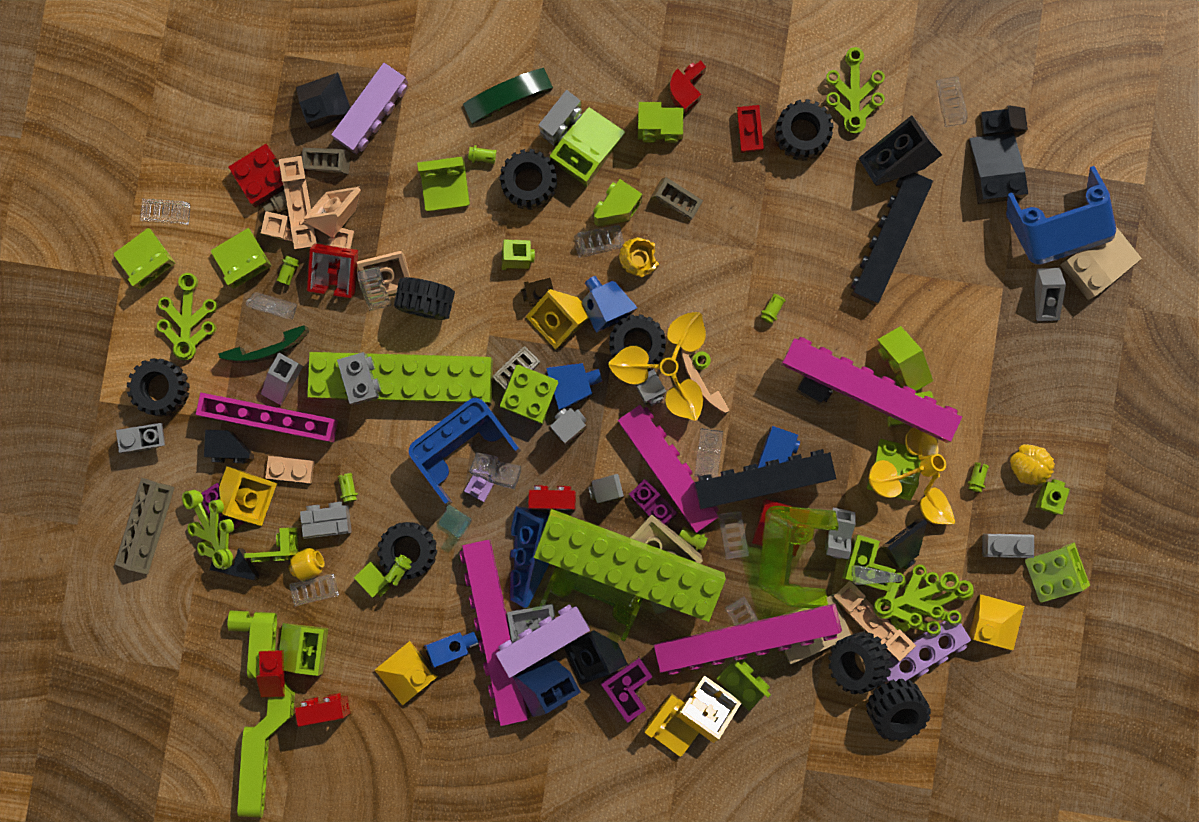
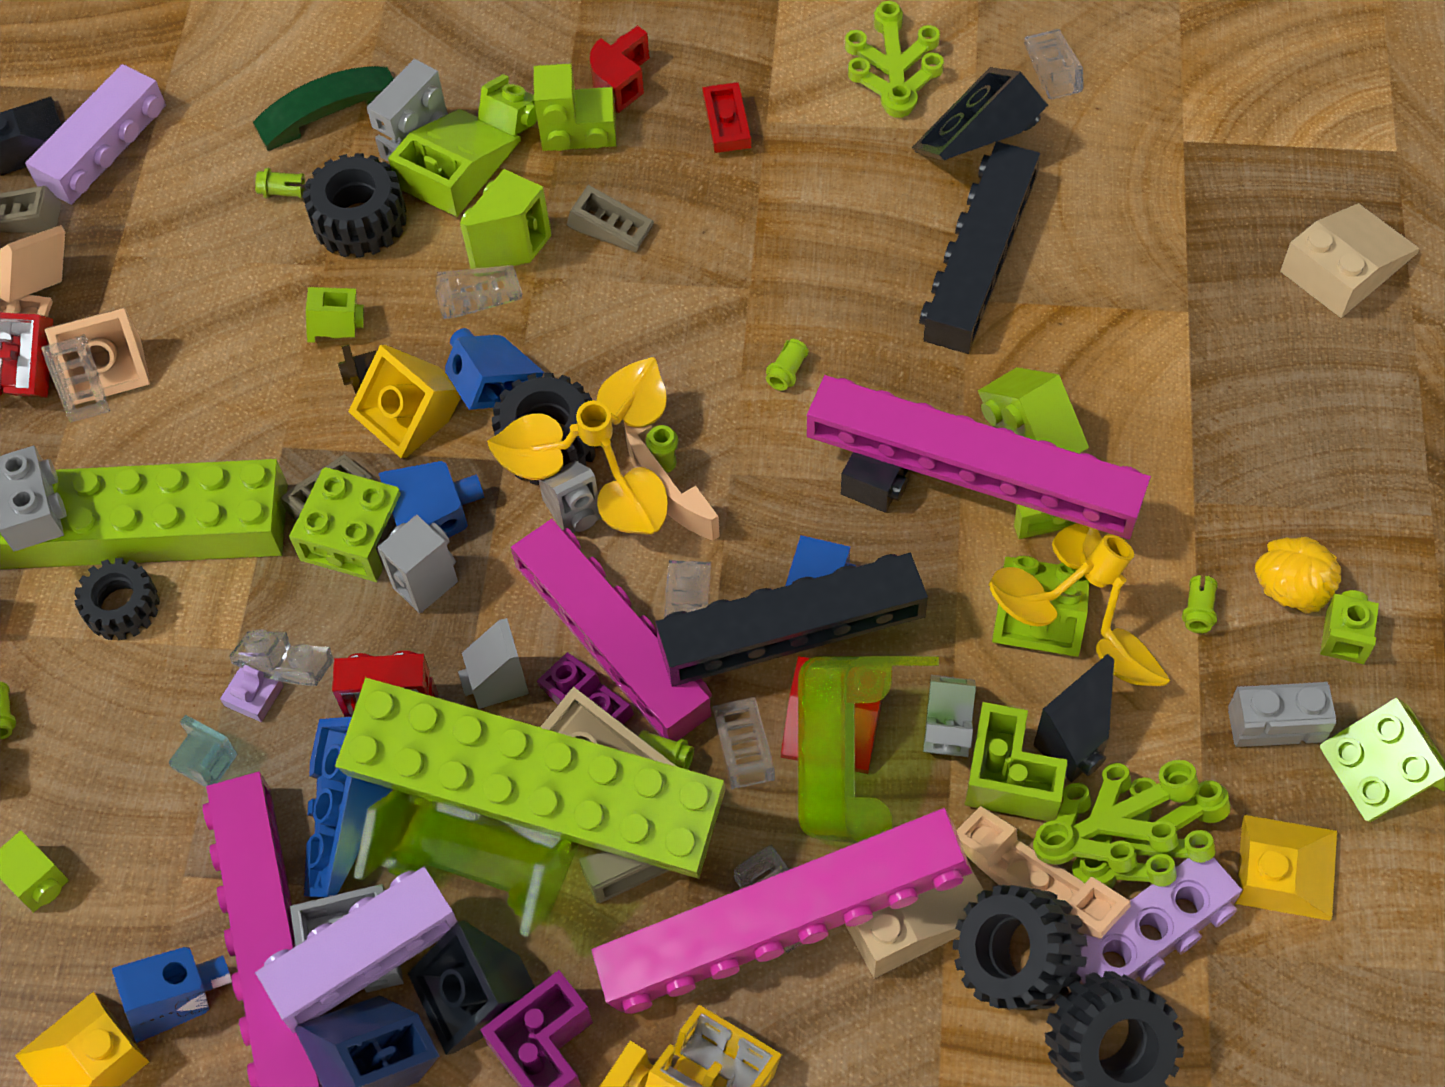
camera: 10 degrees left, 25 degrees down
black tyre [377,522,437,580] -> none
lime pin [385,555,412,586] -> none
black tyre [394,277,455,320] -> none
blue windscreen [409,398,521,505] -> none
lime bracket [417,157,470,212] -> none
yellow hair [619,237,659,278] -> none
lime bracket [716,659,771,711] -> none
black tyre [775,99,834,161] -> none
clear slope [852,566,903,585] -> none
black slope [969,132,1028,205] -> none
black slope [980,105,1028,136] -> none
blue windscreen [1006,166,1116,264] -> none
light grey slope [1034,268,1066,321] -> none
none -> black tyre [74,558,160,640]
none -> lime brick [478,74,537,136]

